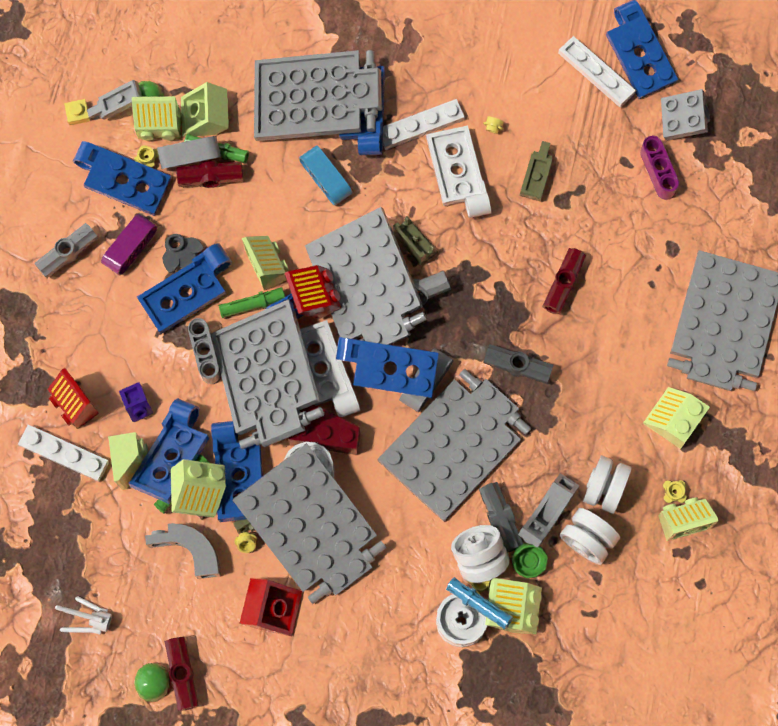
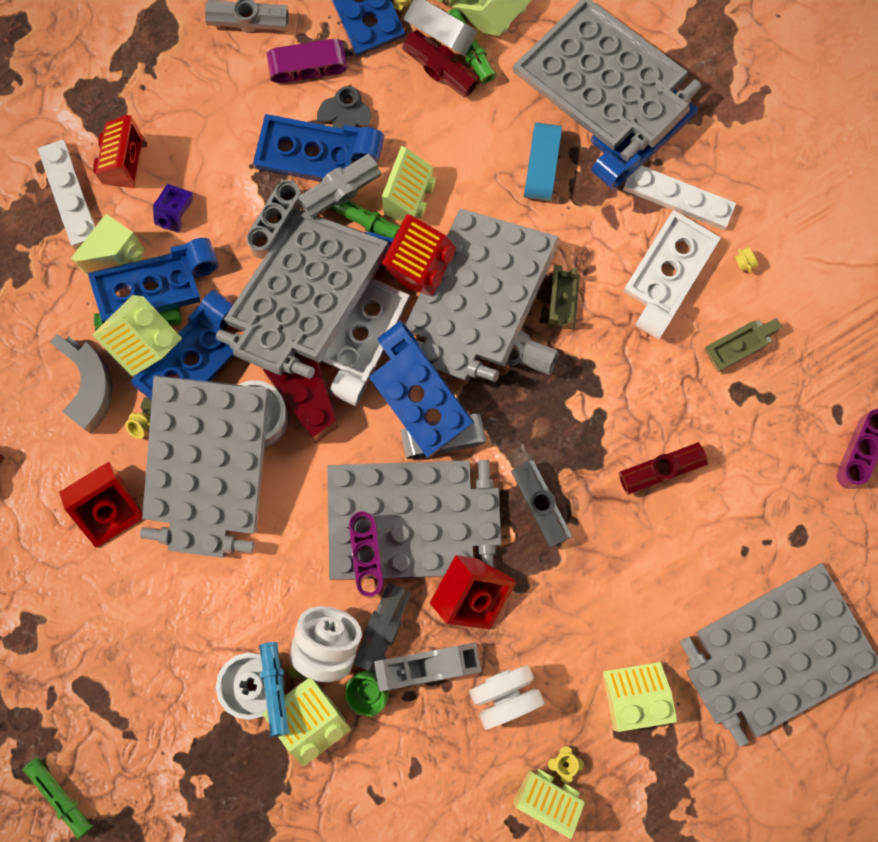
camera: 40 degrees right, 5 degrees up
white wheel [560,508,621,565] -> none
none -> light grey piece [298,153,381,219]
none -> magenta beam [349,511,384,598]
none -> red slope [430,555,516,630]

